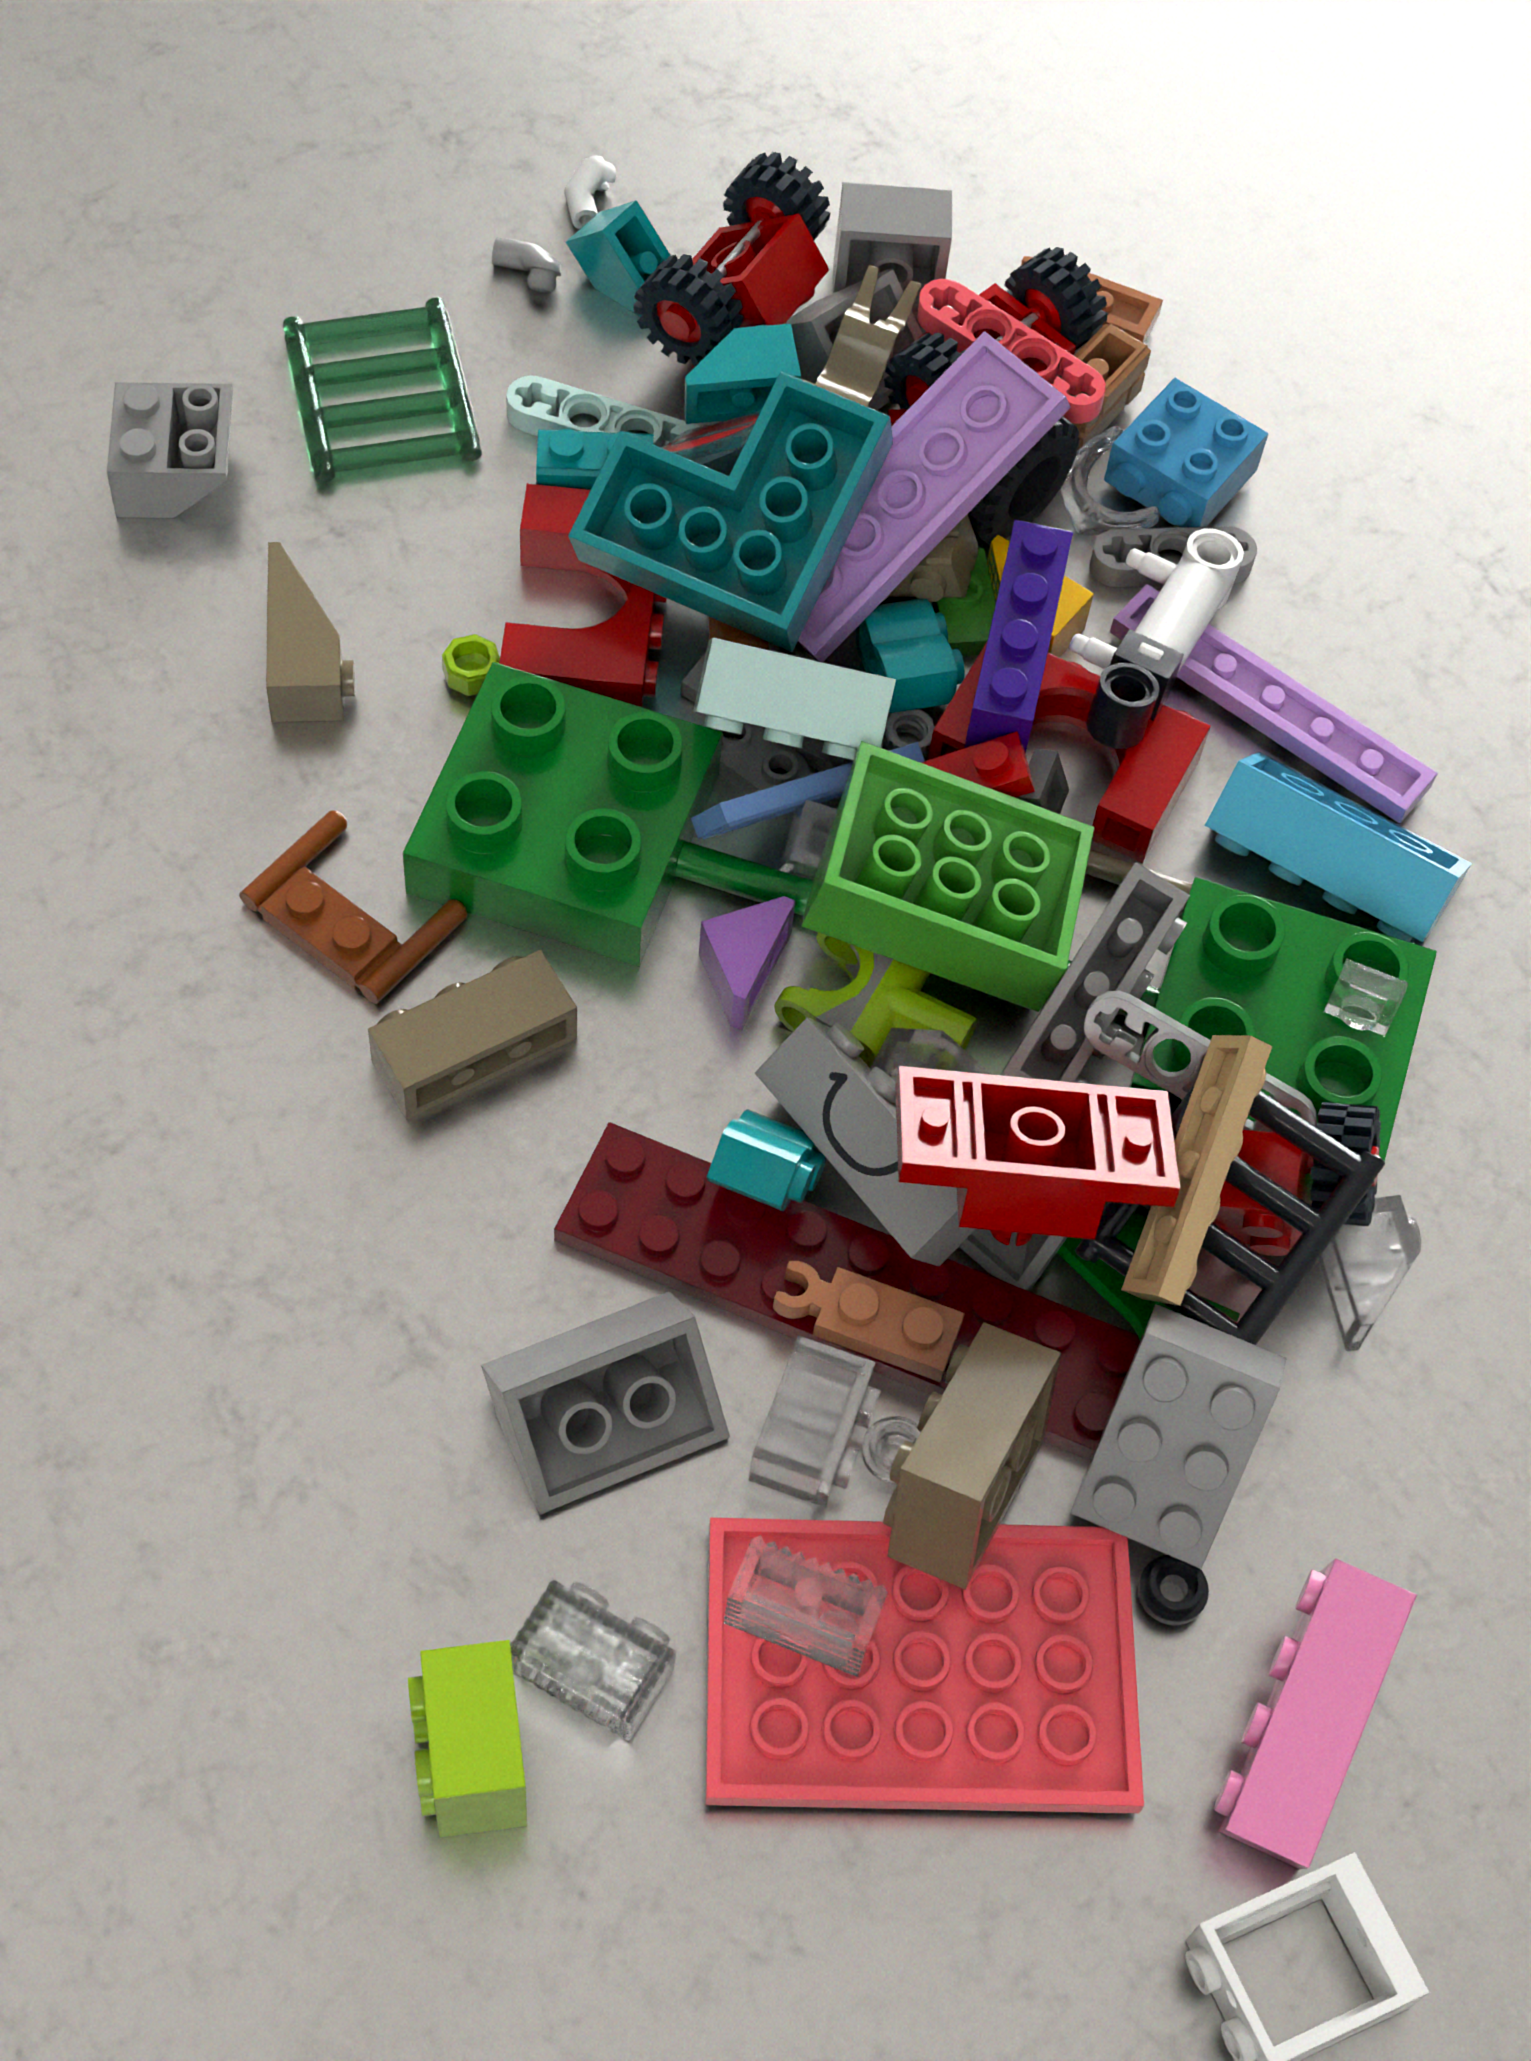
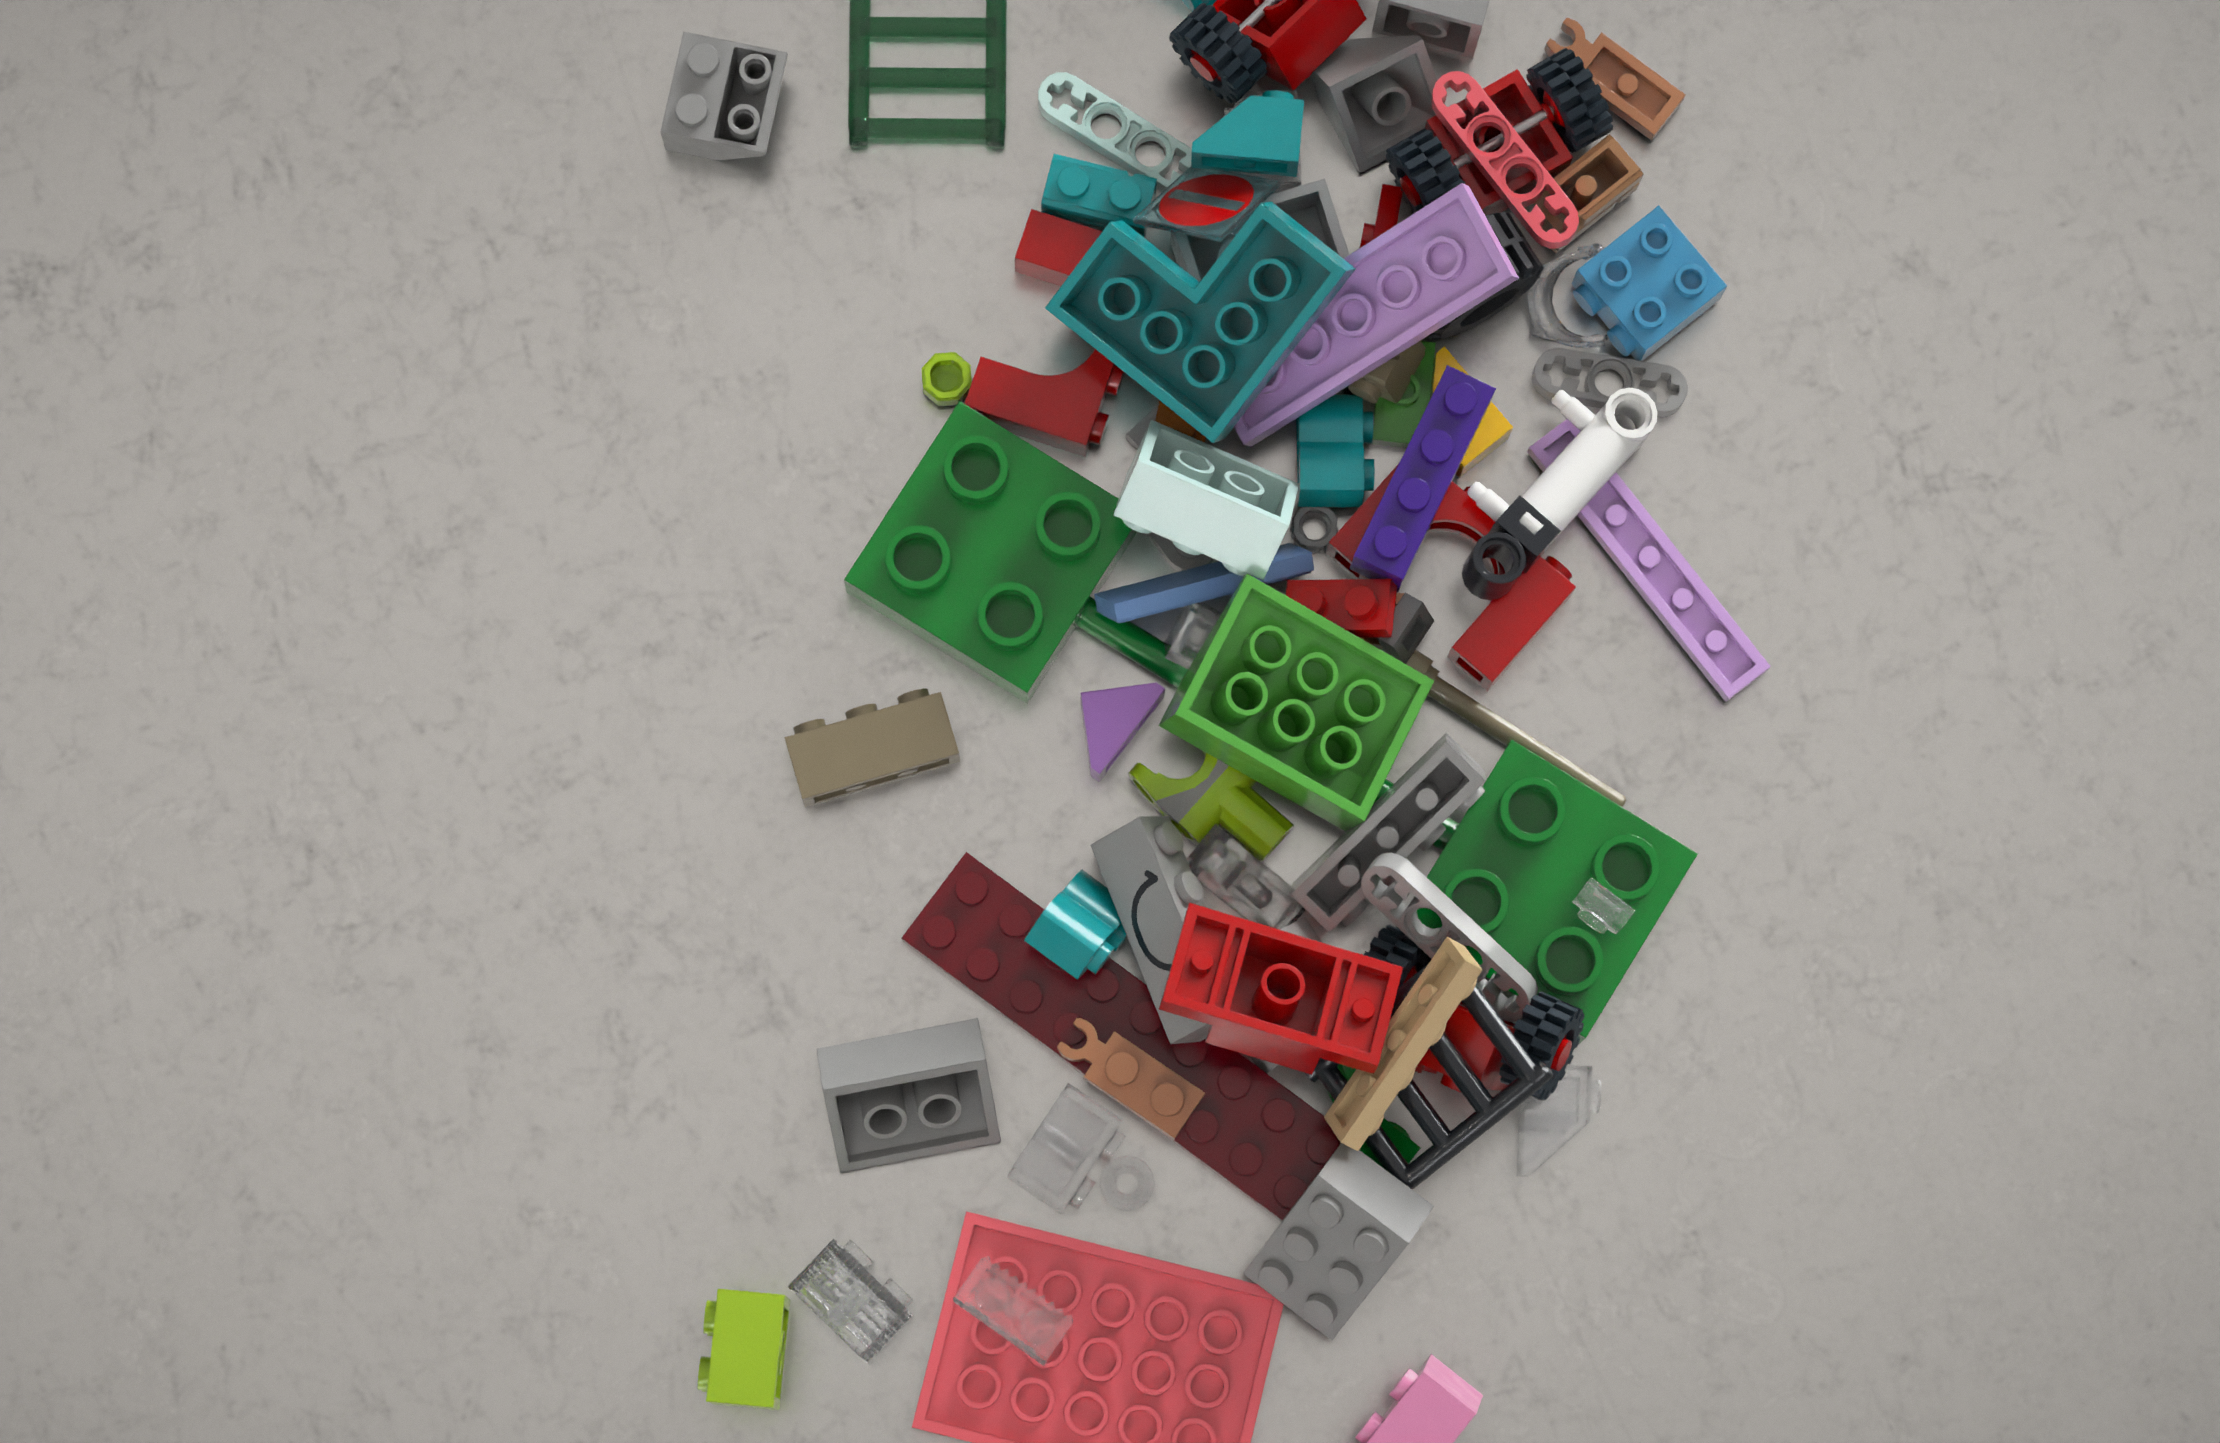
camera: 15 degrees right, 20 degrees up
dark orange plate [239,810,467,1004] -> none
dark tan slope [266,542,355,722] -> none
dark tan flag [802,265,921,407] -> none
dark tan brick [883,1323,1061,1589] -> none
black plate [1138,1555,1209,1625] -> none
medium azure slope [1204,752,1472,942] -> none

